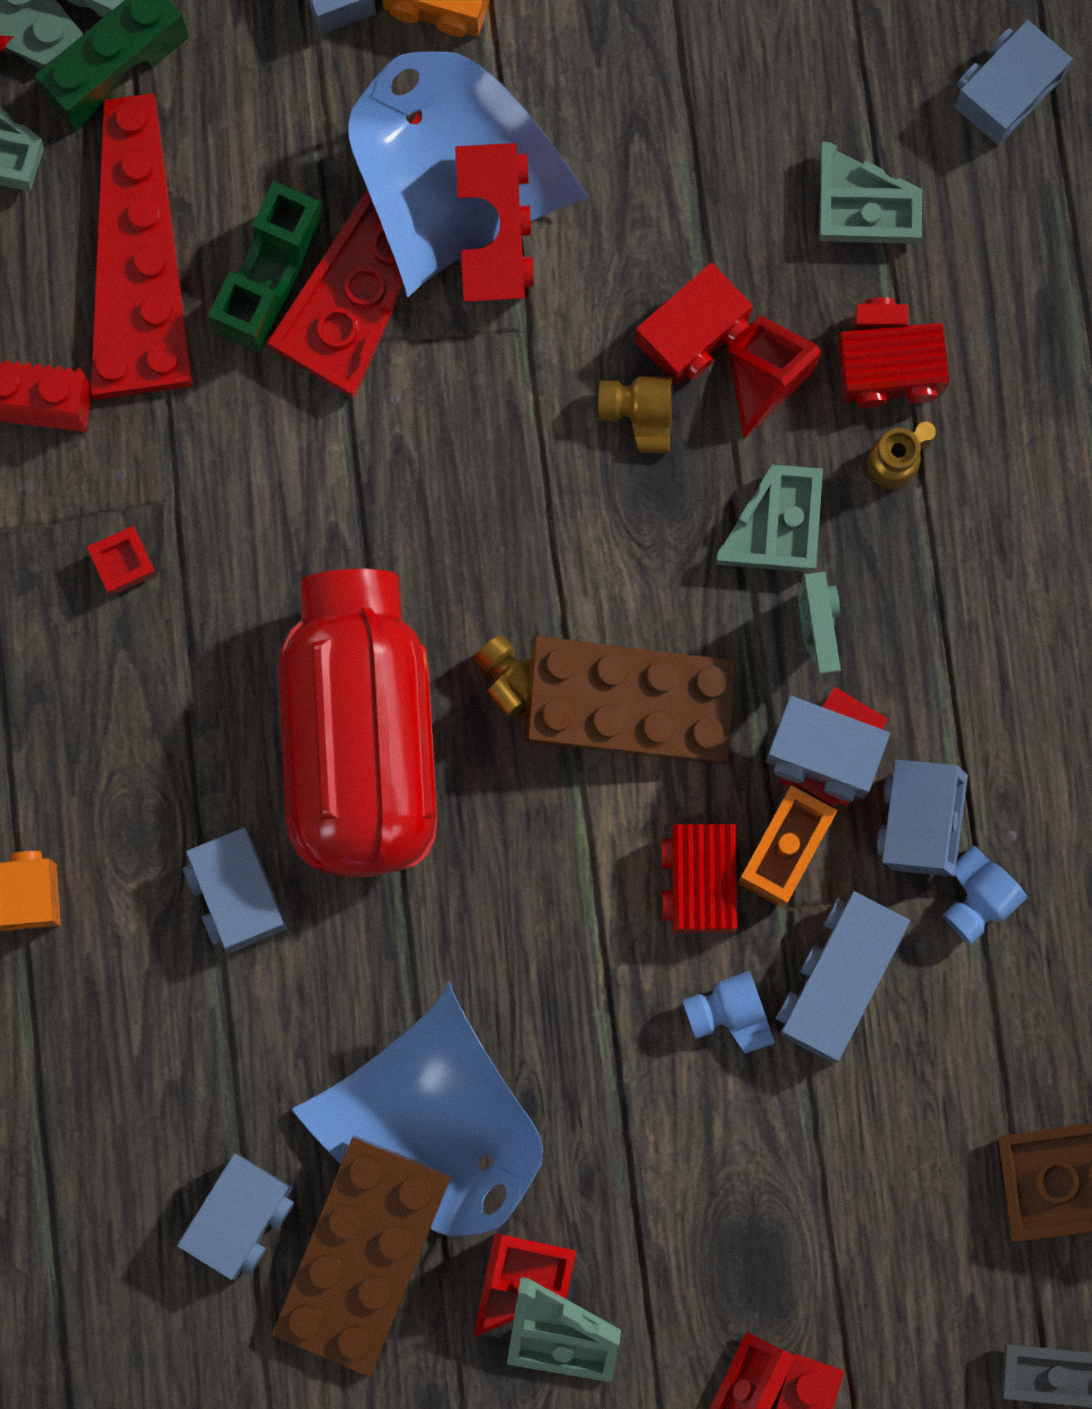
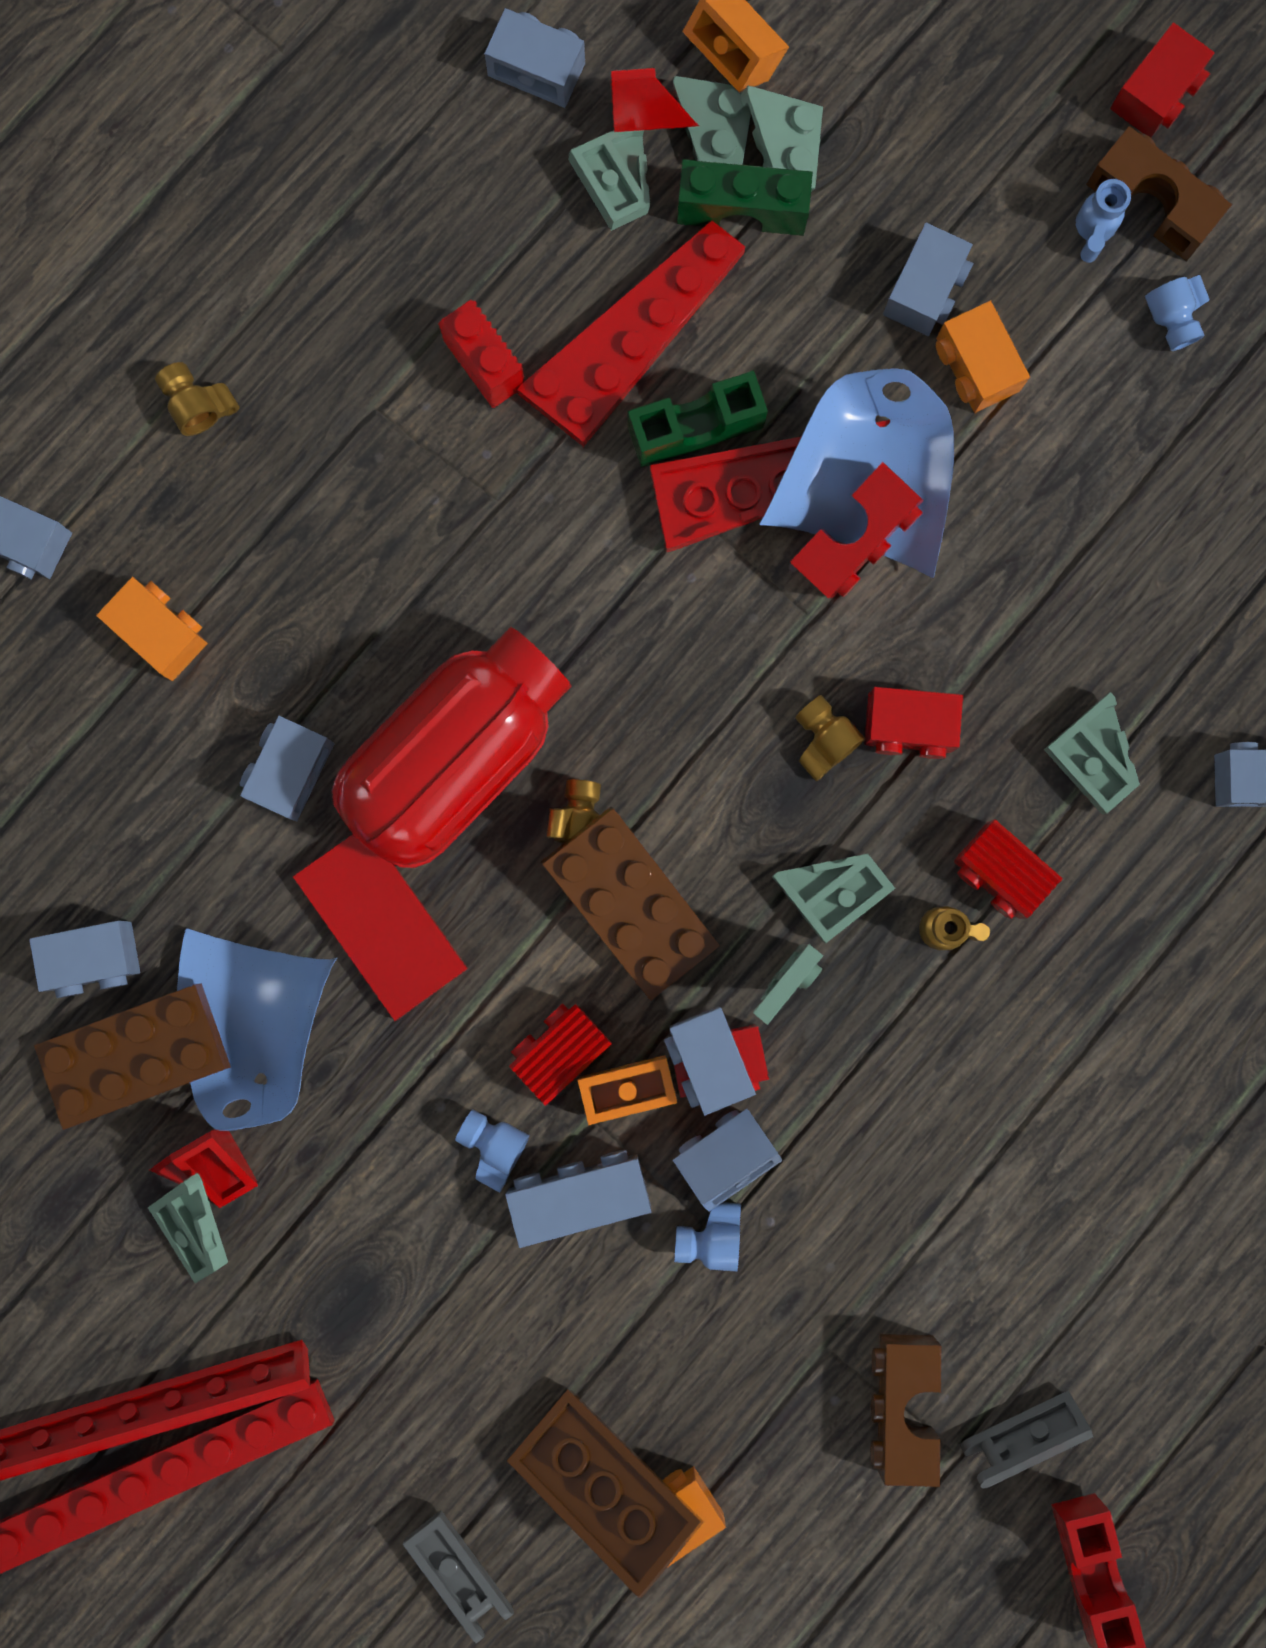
camera: 45 degrees right, 5 degrees up
red plate [87,525,157,596] -> none
red slope [725,315,821,439] -> none
red plate [852,297,908,331] -> none
none -> red tile [293,834,468,1021]

